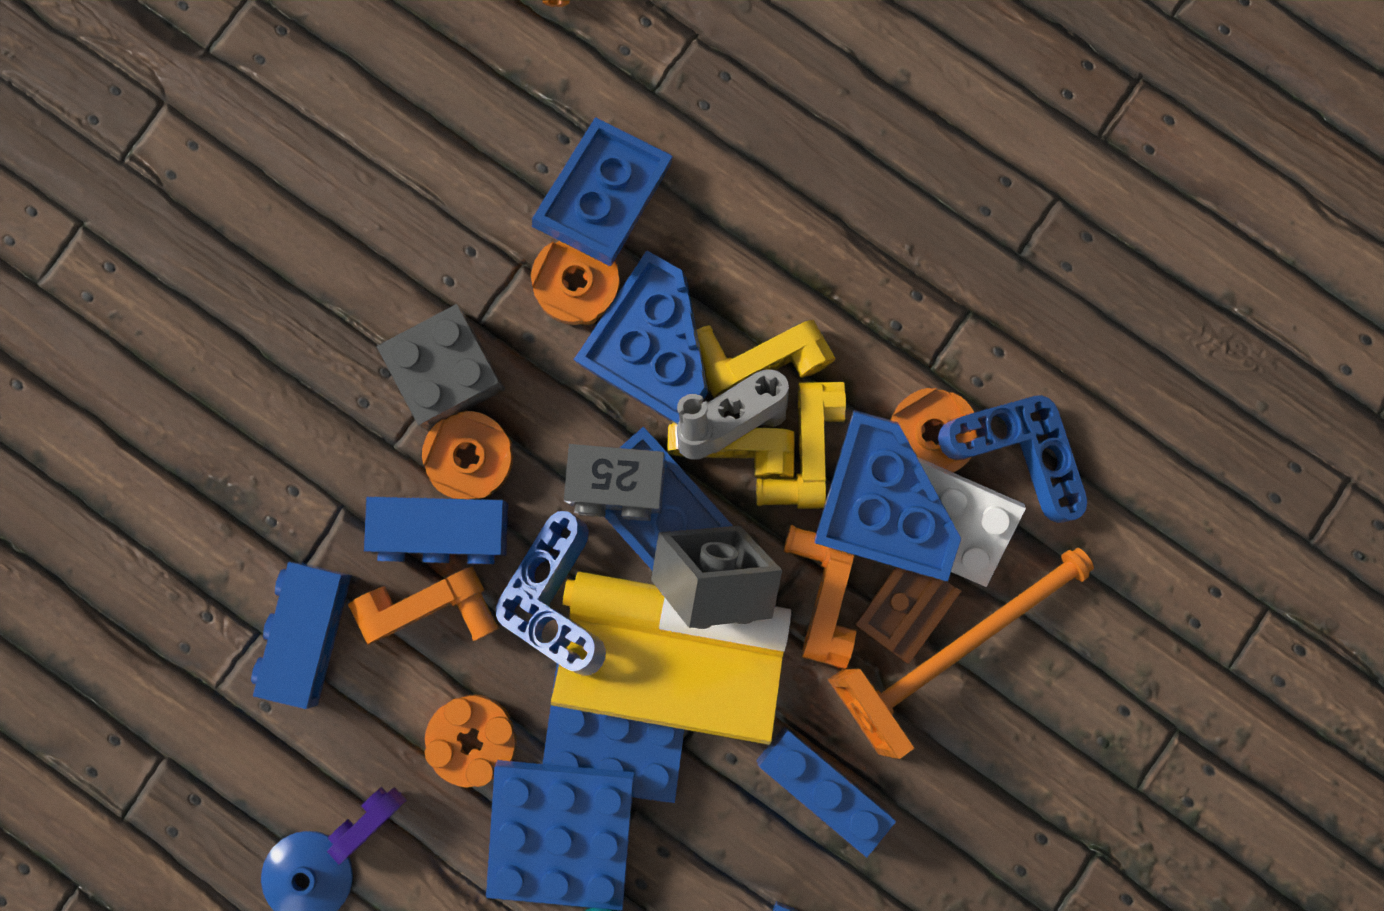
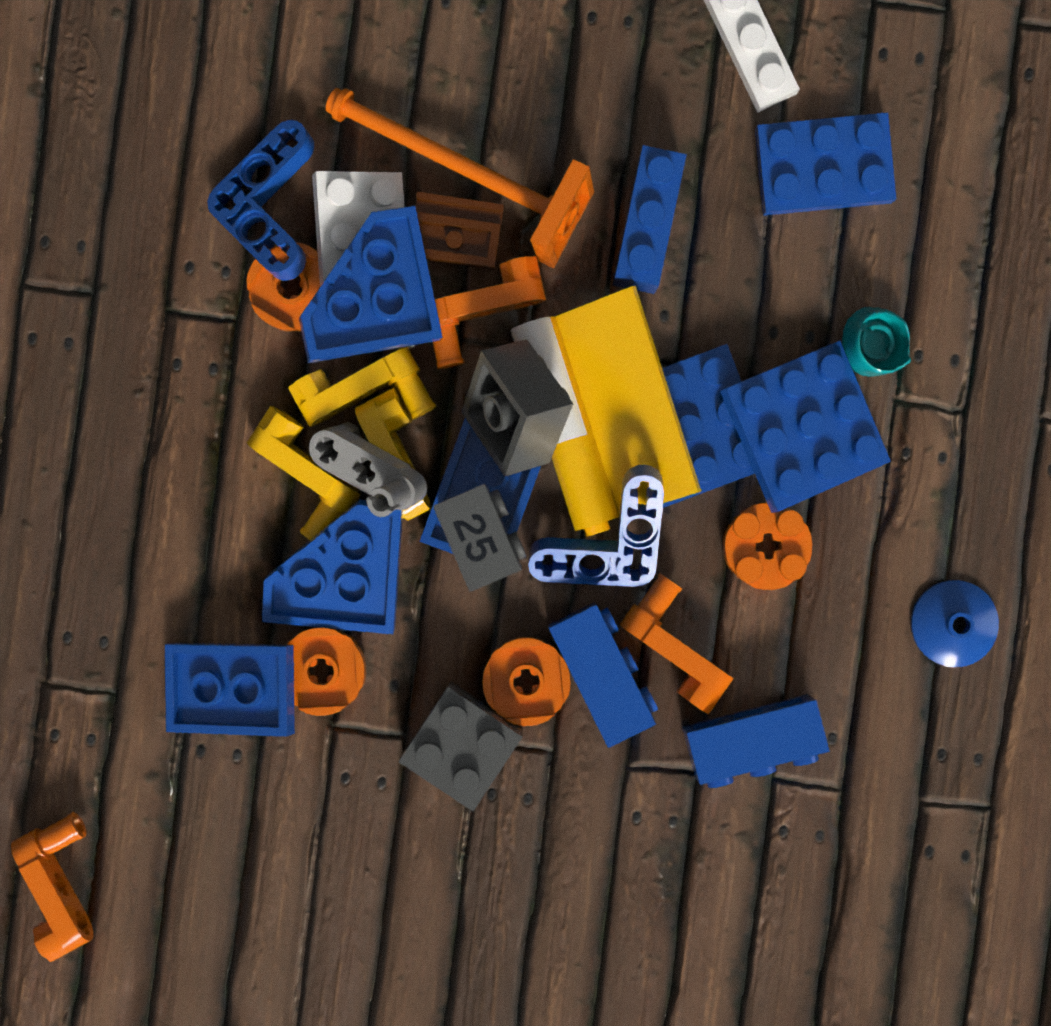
camera: 120 degrees left, 5 degrees up
dark purple plate [327,787,407,865] -> none

